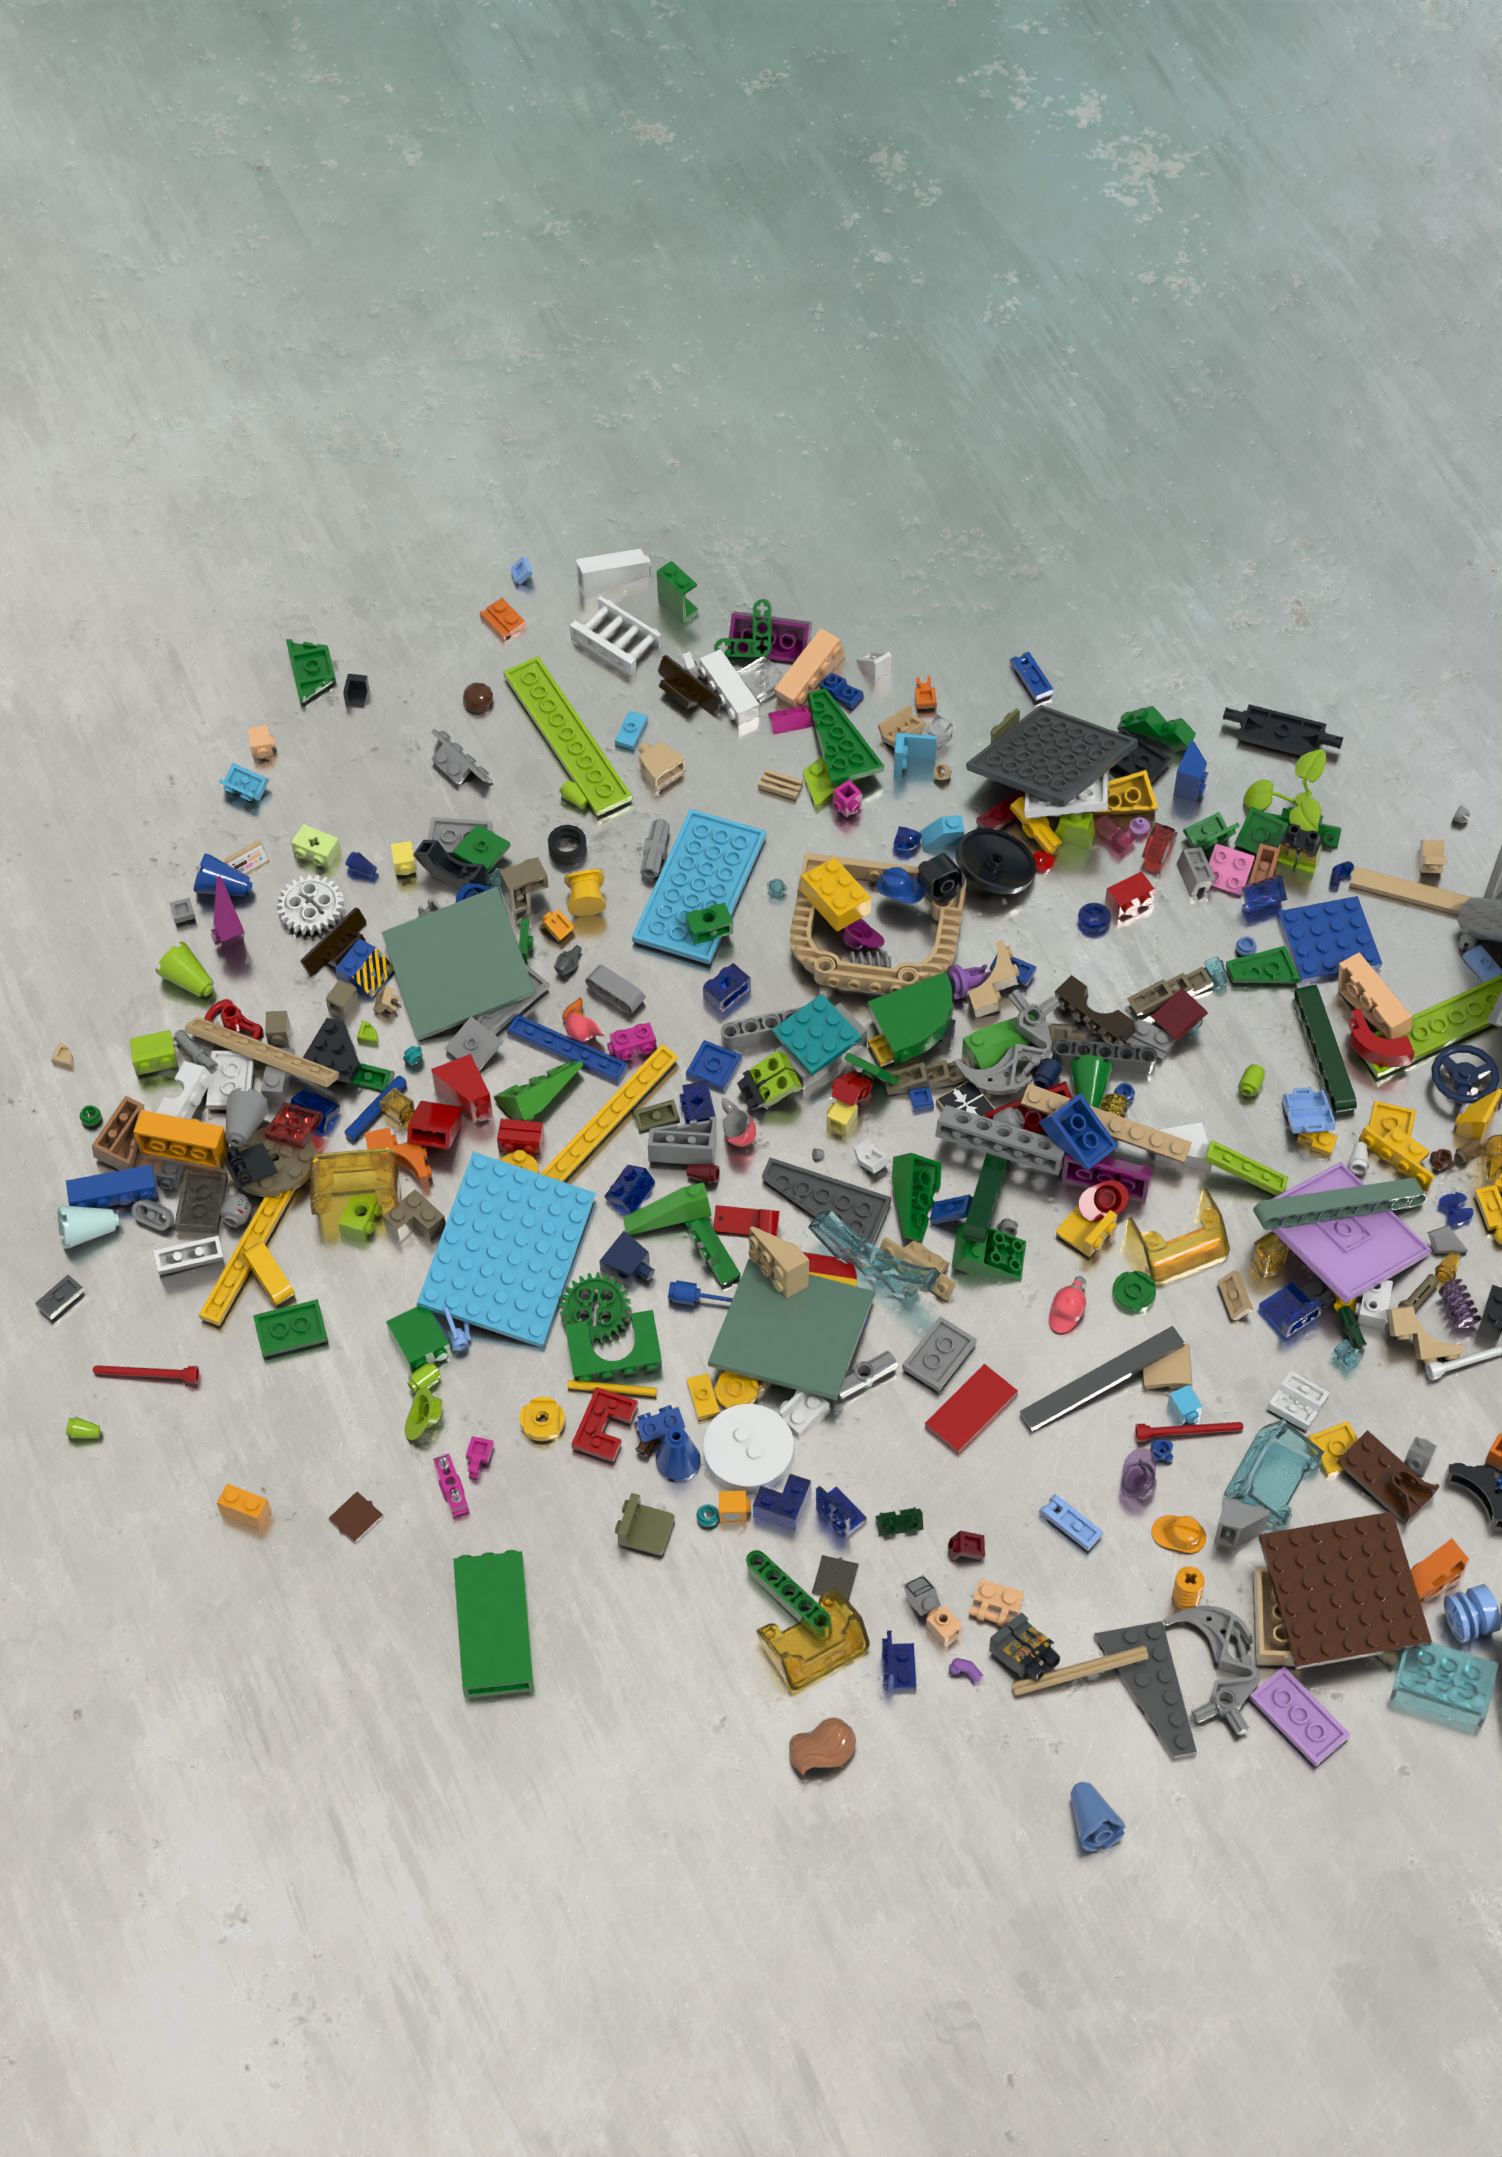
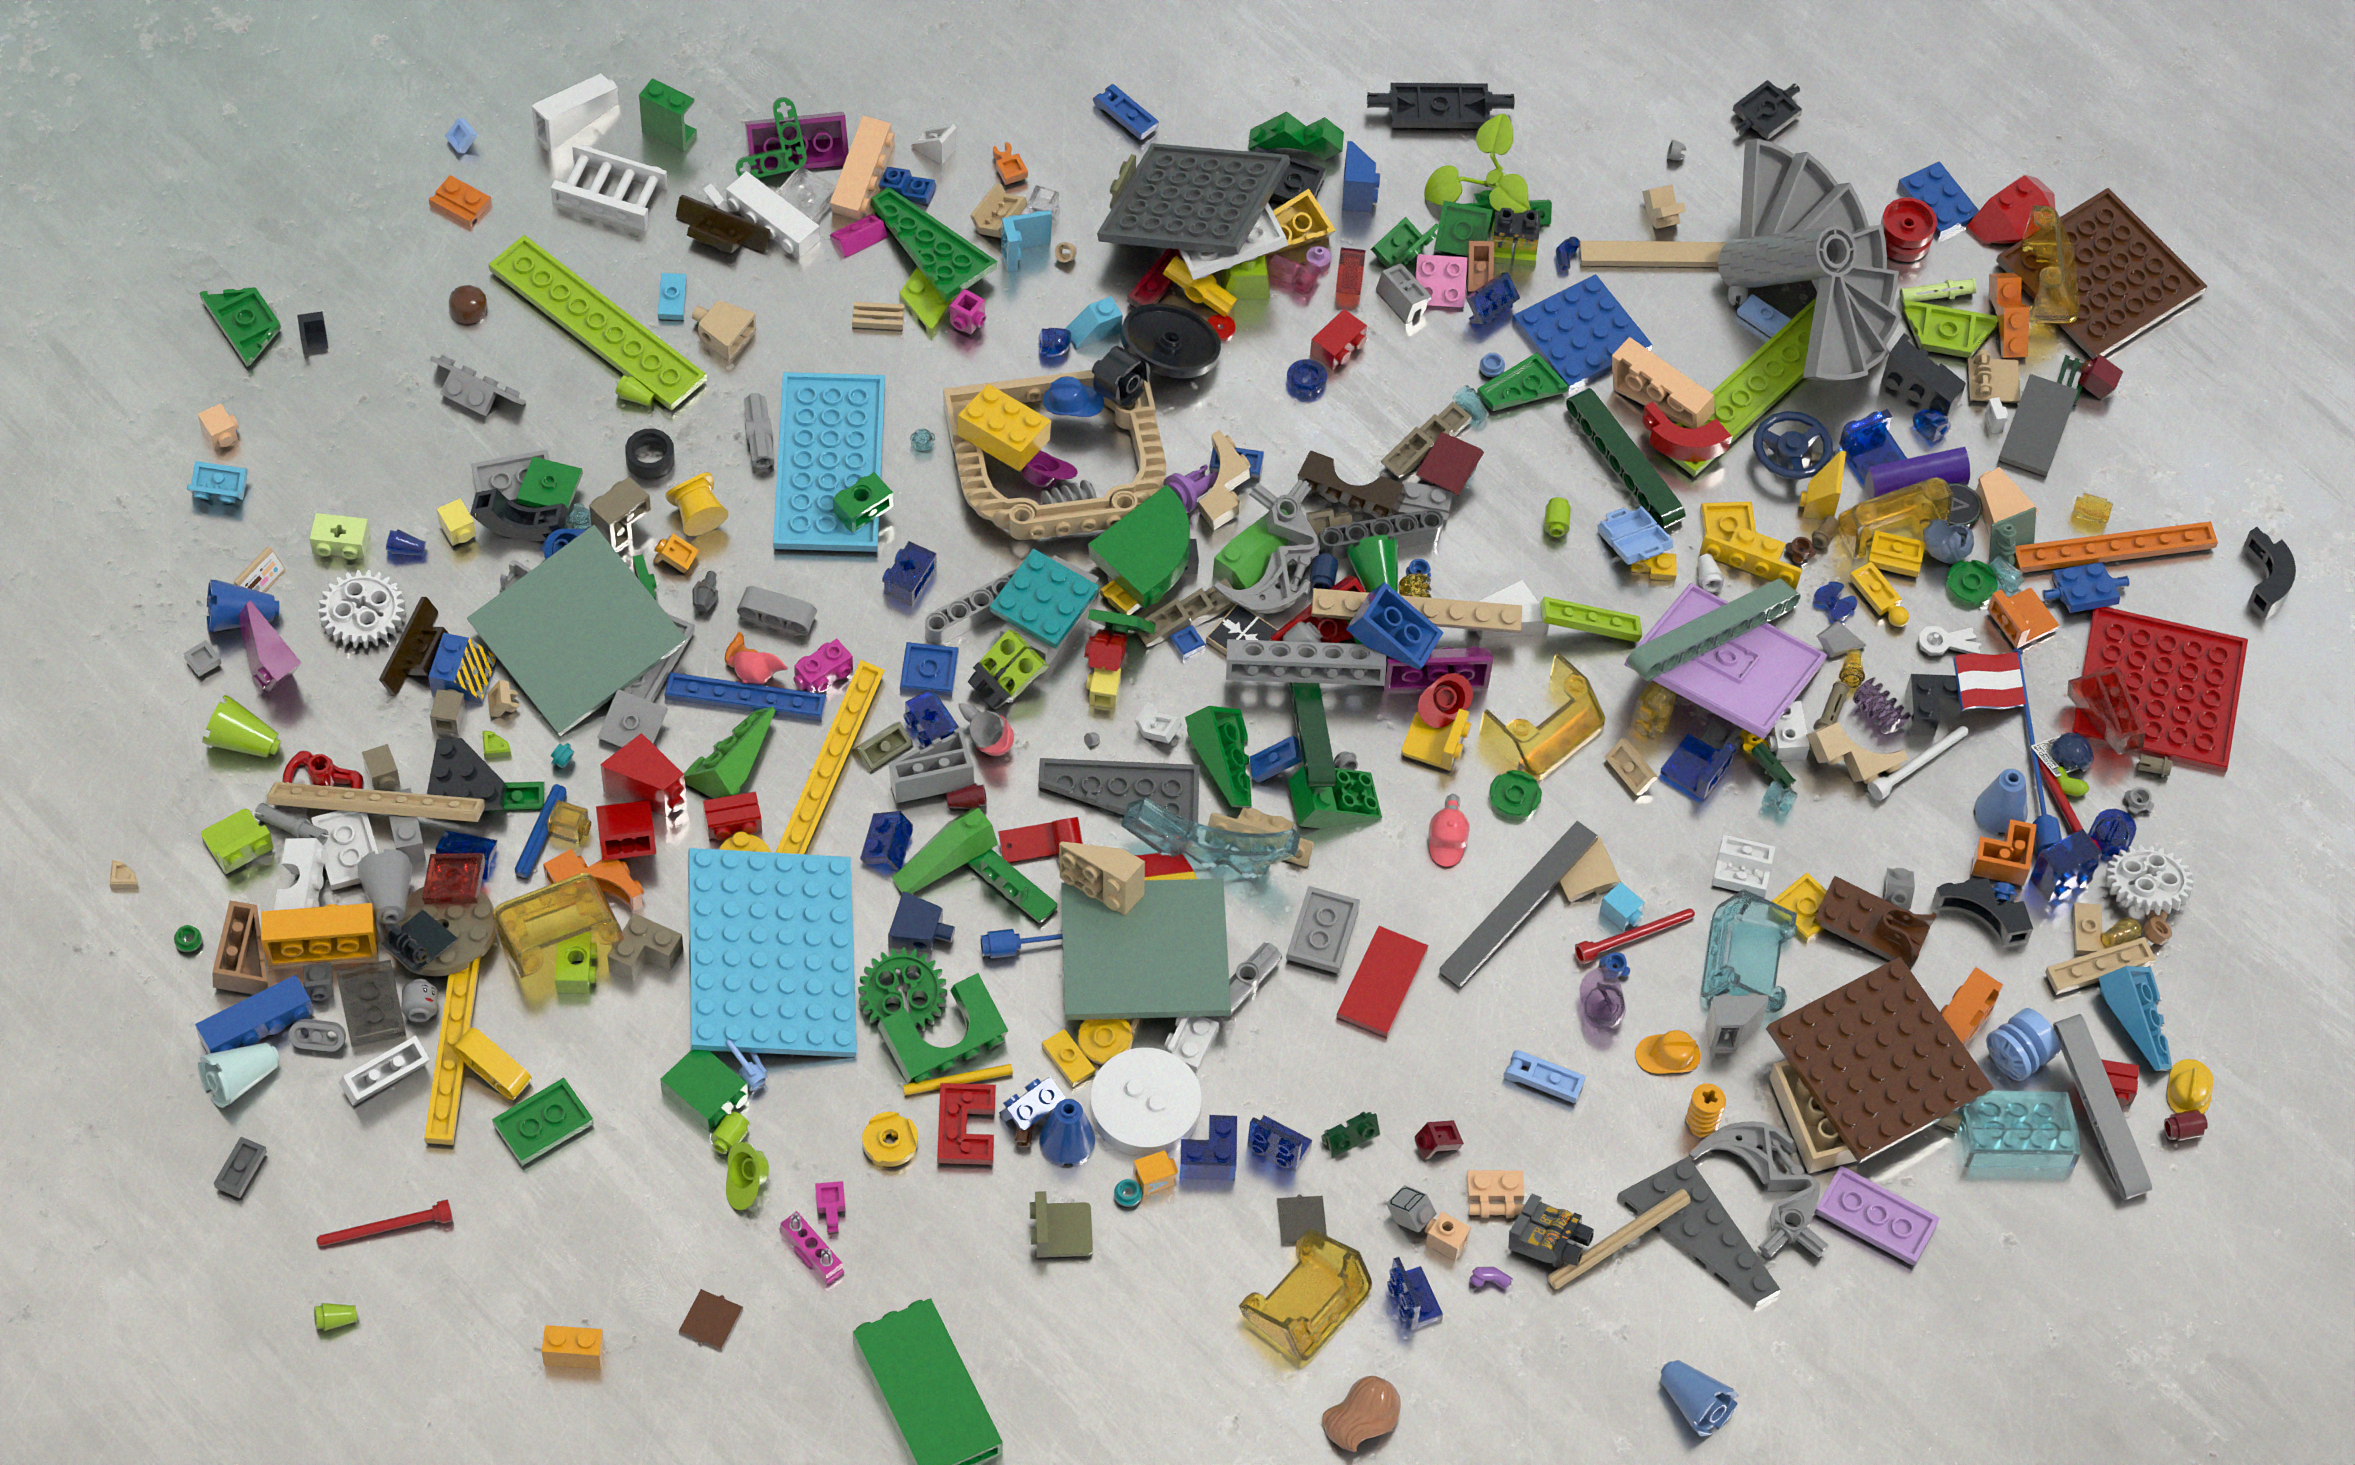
camera: 25 degrees left, 0 degrees up
green beam [746,1550,832,1638] -> none

